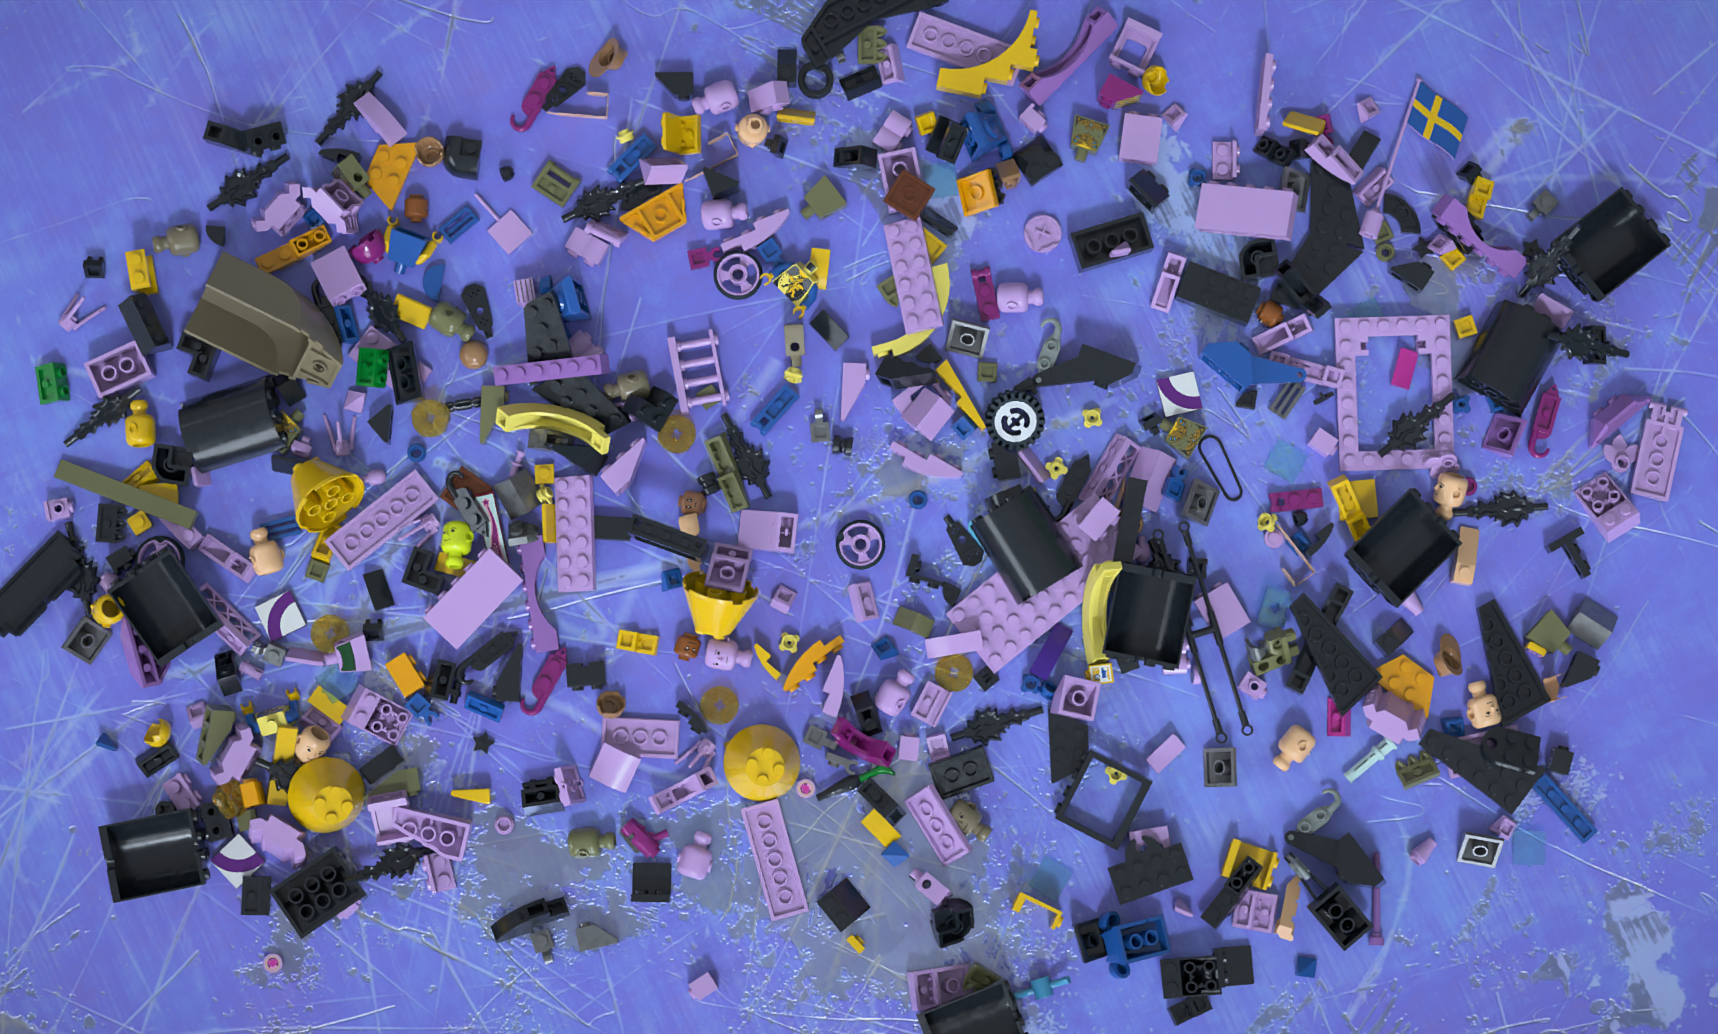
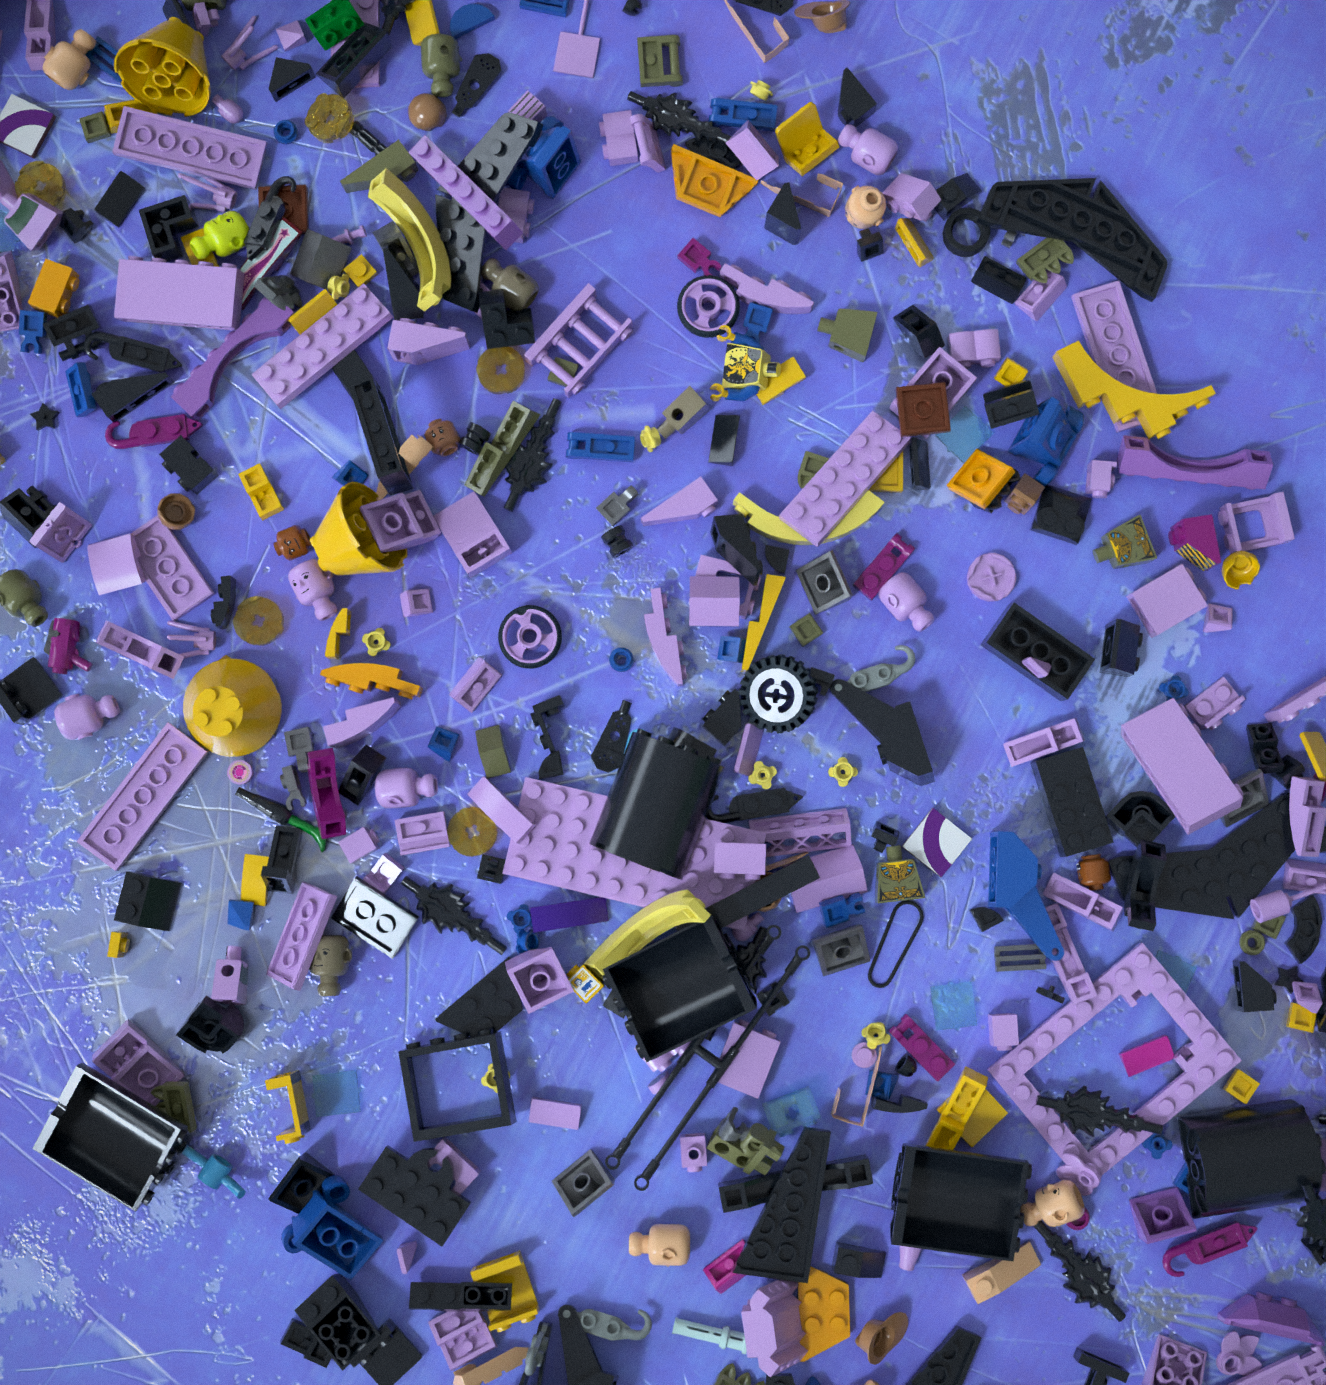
camera: 55 degrees right, 0 degrees up
lavender piece [701,198,749,230] -> none

